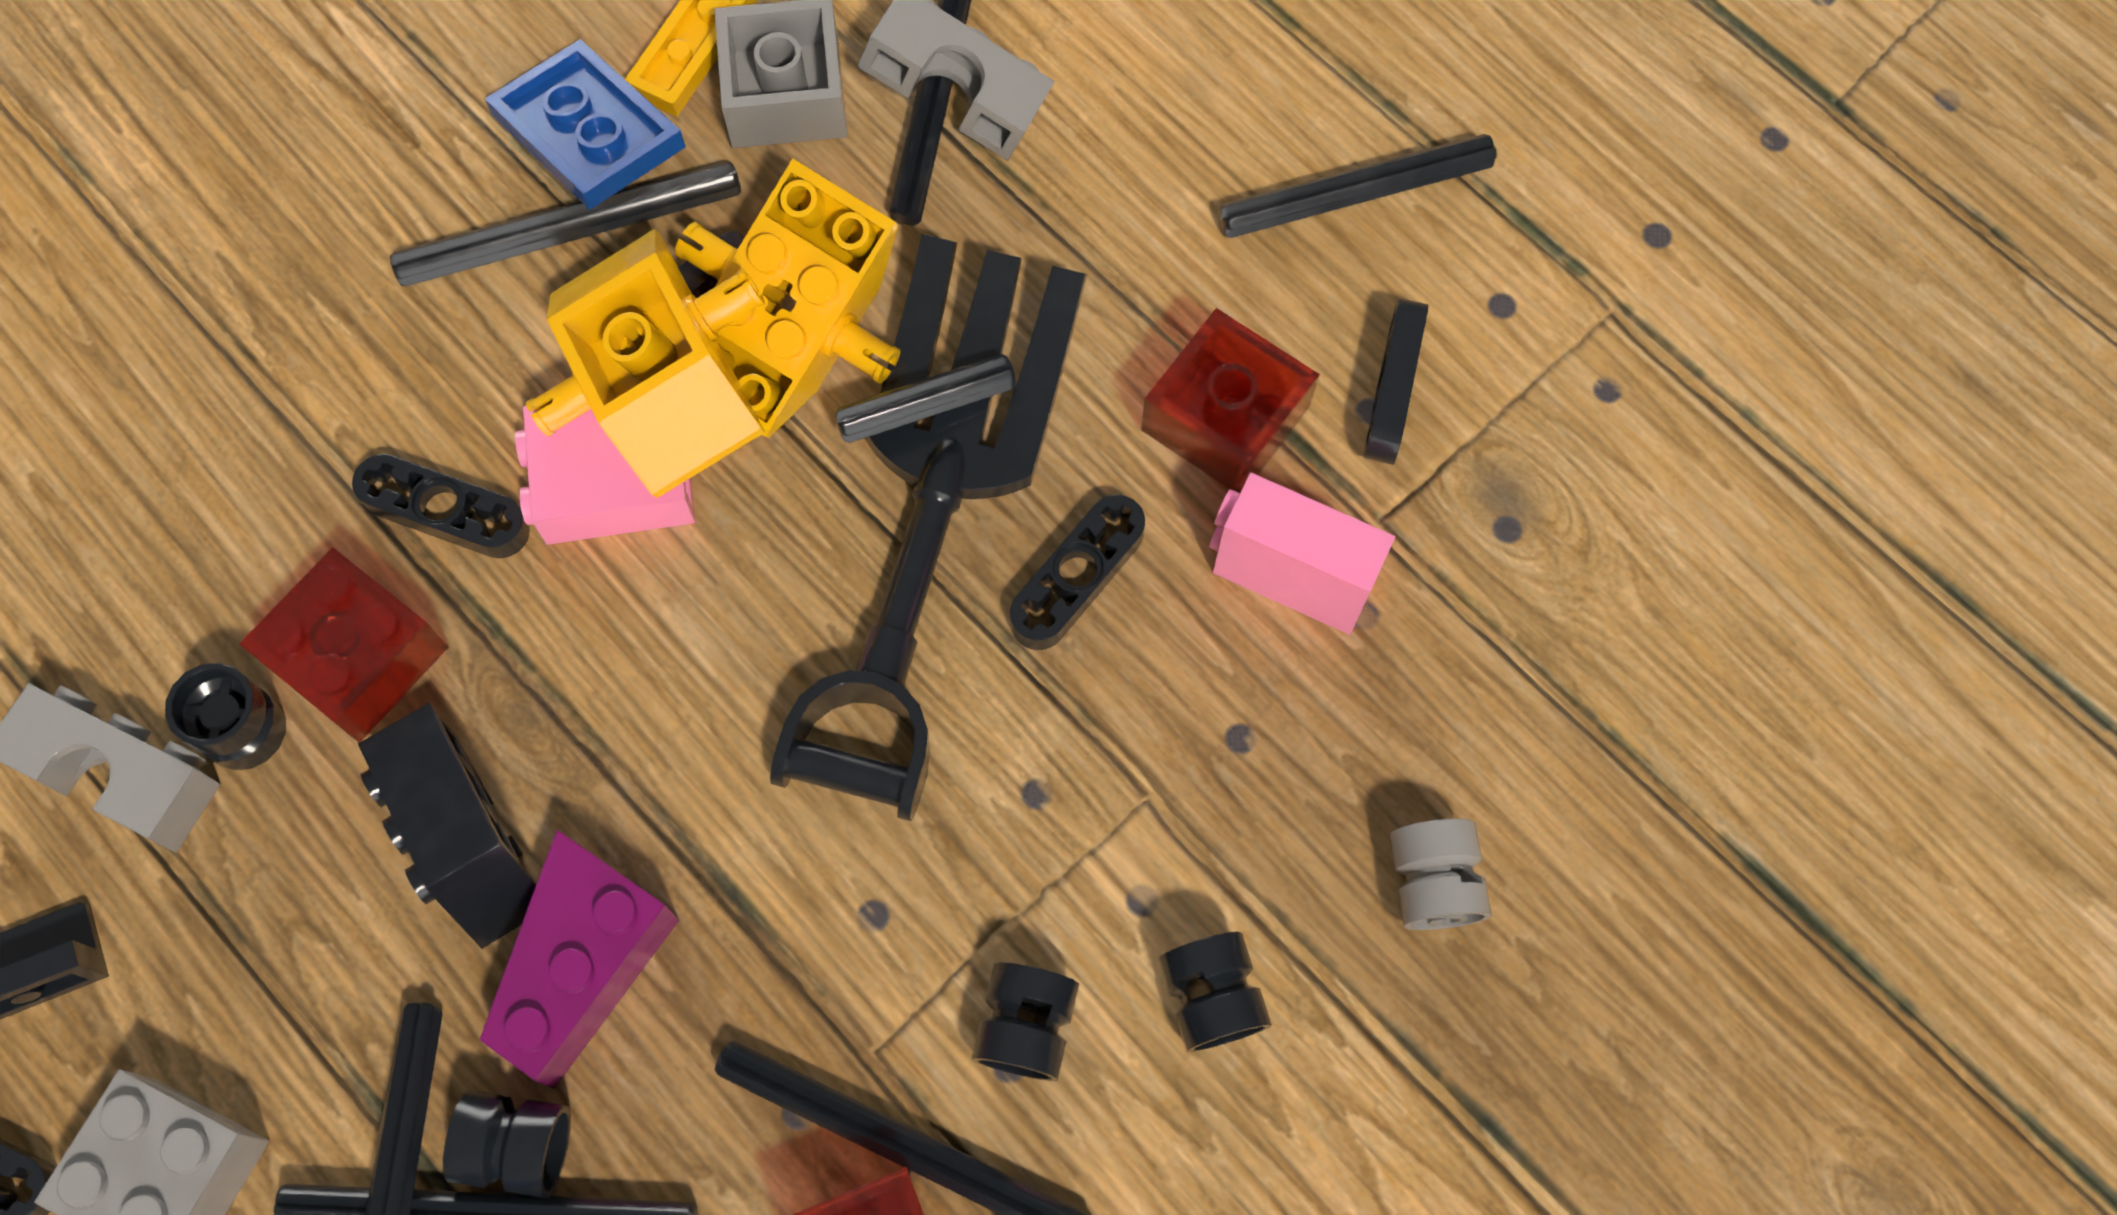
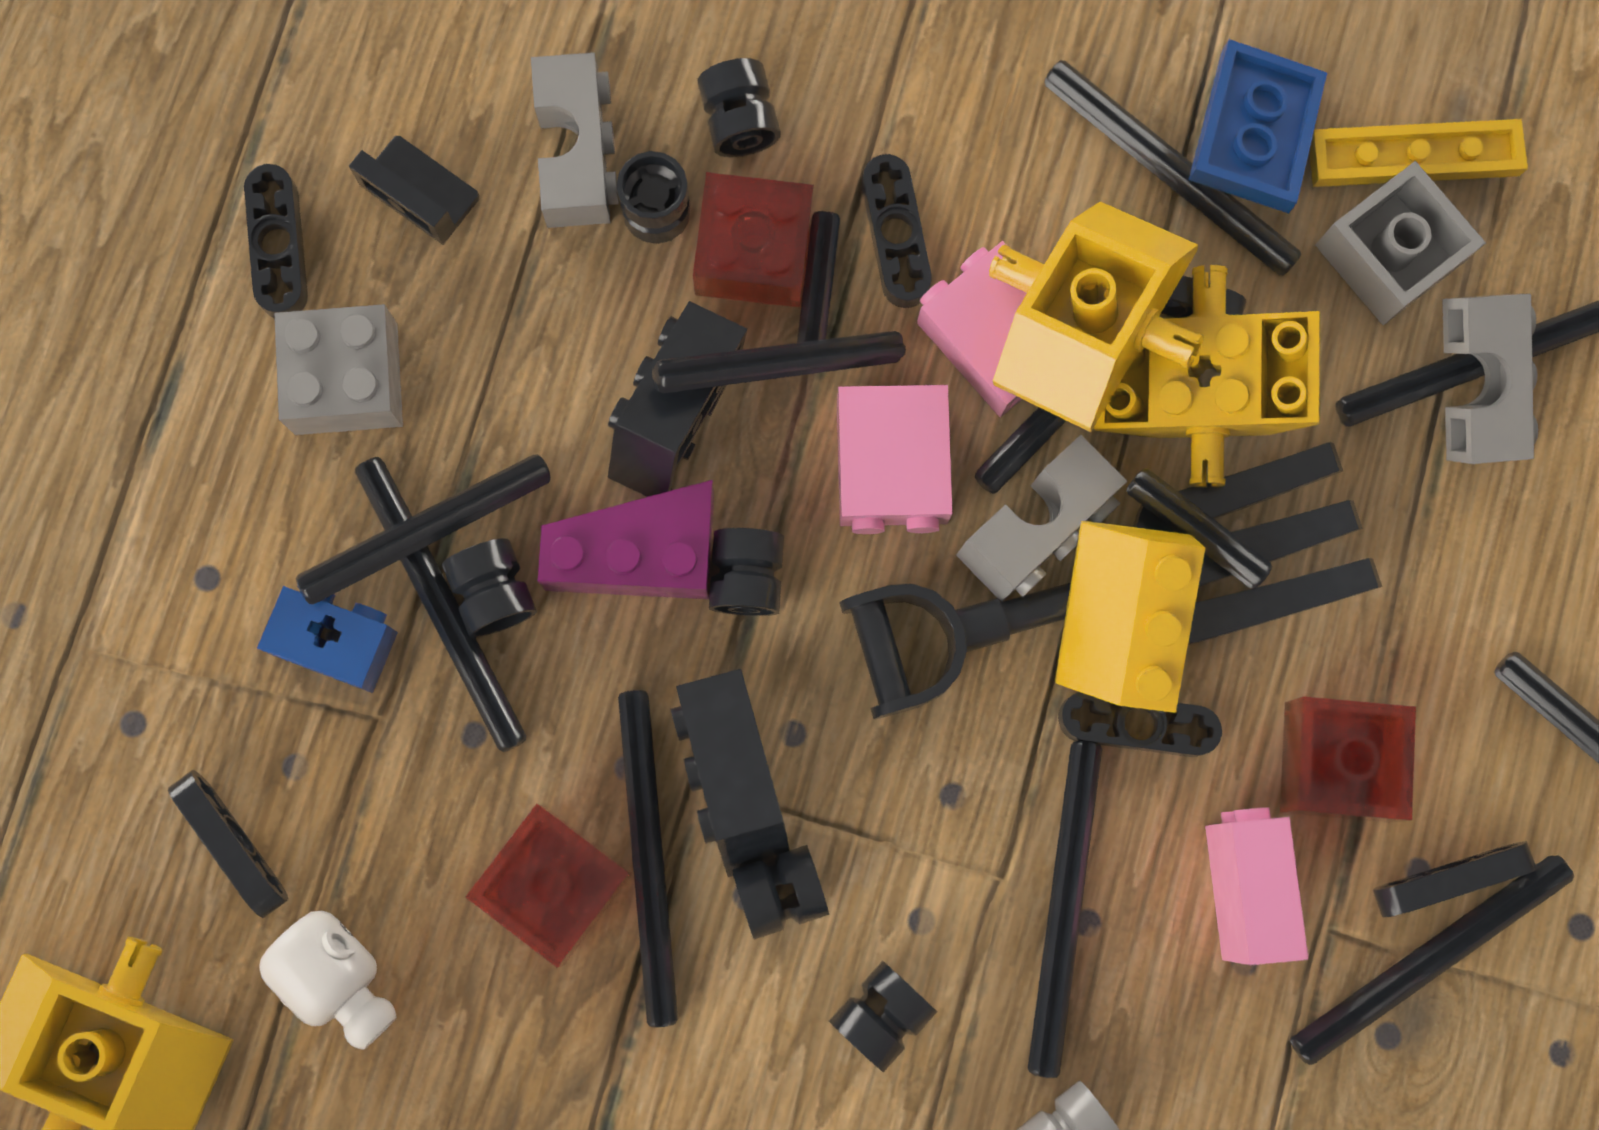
camera: 55 degrees right, 10 degrees up
none -> black axle [652,331,906,393]
none -> black wedge [671,669,790,877]
none -> black wheel [697,58,781,158]
none -> black wheel [709,528,784,616]
none -> black axle [797,211,840,343]
none -> bright pink brick [837,385,952,534]
none -> light grey arch [956,435,1127,602]
none -> black axle [974,407,1066,494]
none -> black axle [1028,740,1102,1078]
none -> yellow slope [1055,520,1205,713]
none -> black axle [1290,855,1574,1065]

